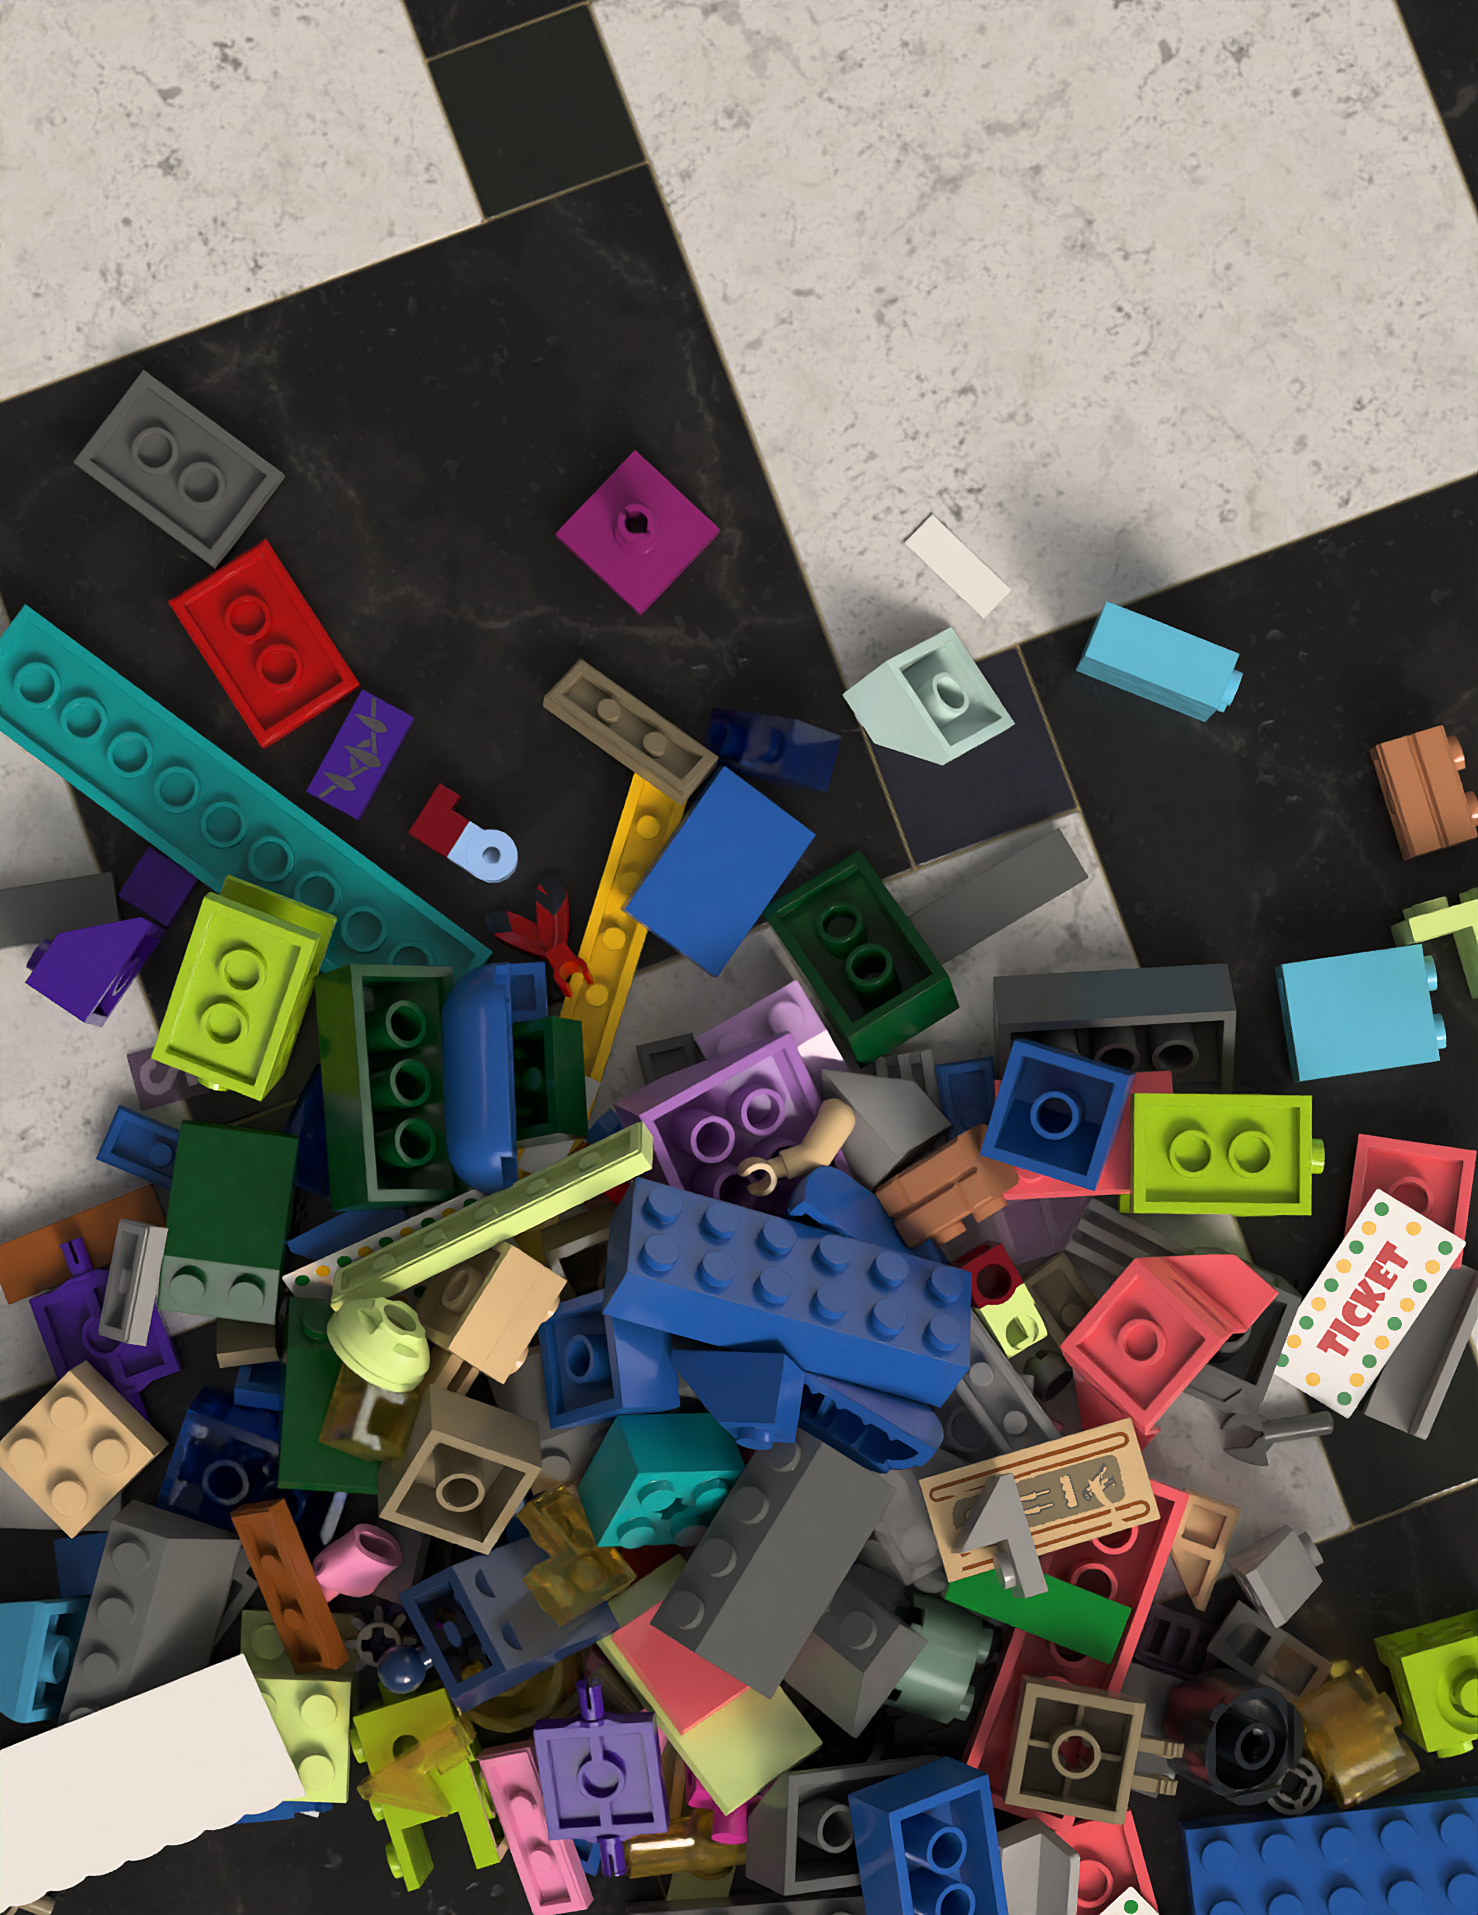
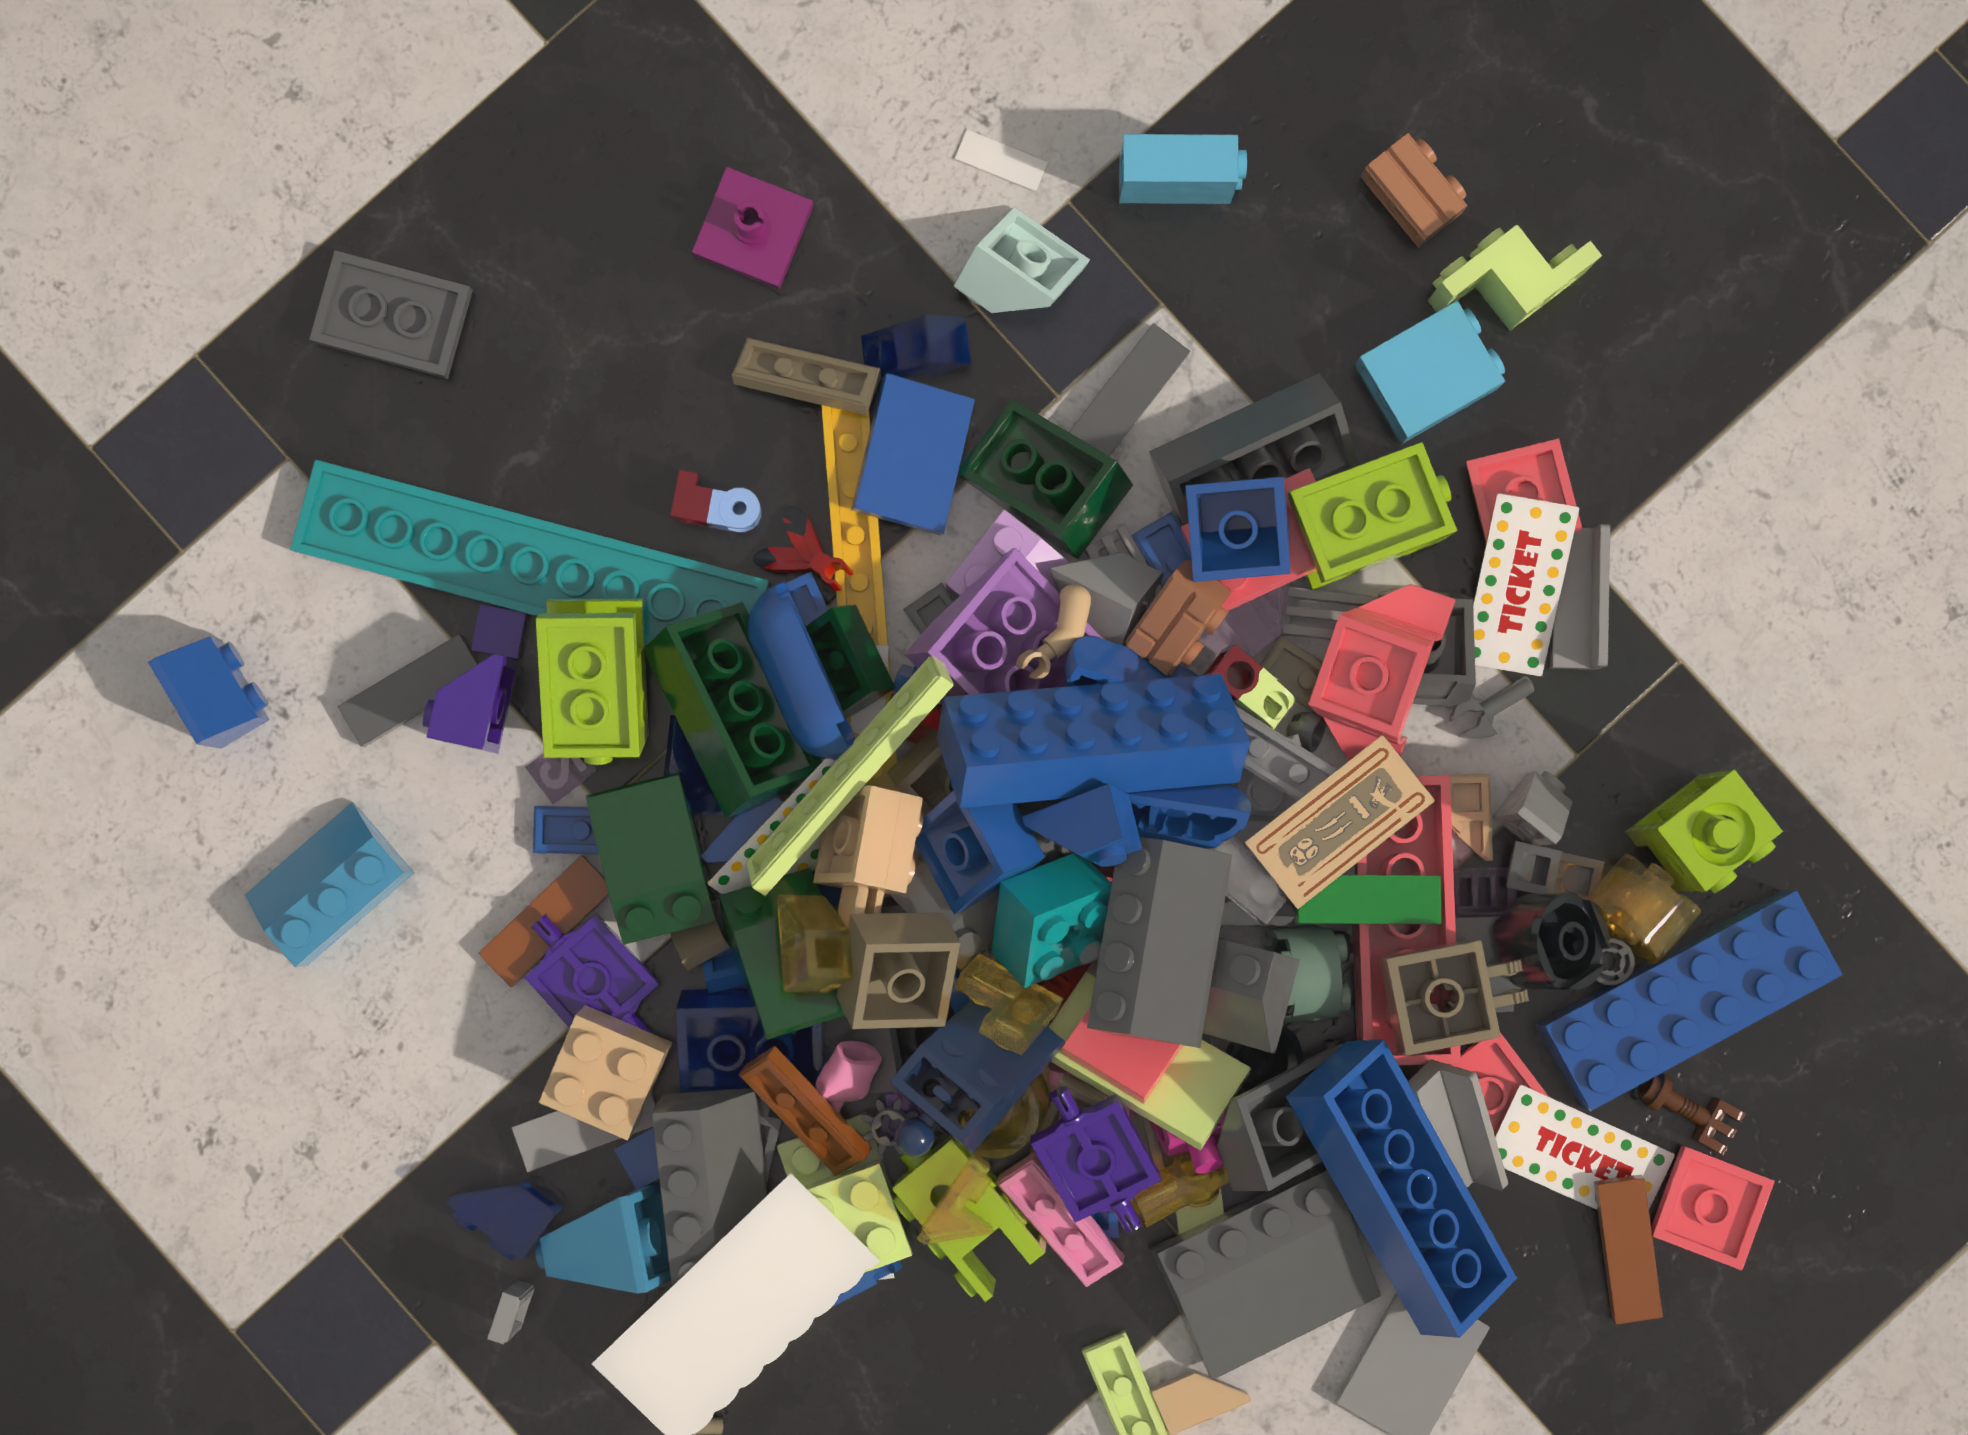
camera: 25 degrees left, 0 degrees up
light grey tile [98,1218,168,1346] -> none
red tile [168,539,361,749] -> none
dark purple tile [306,689,415,821] -> none
yellowish green piece [327,1297,430,1392] -> none
light grey slope [951,1473,1048,1598] -> none

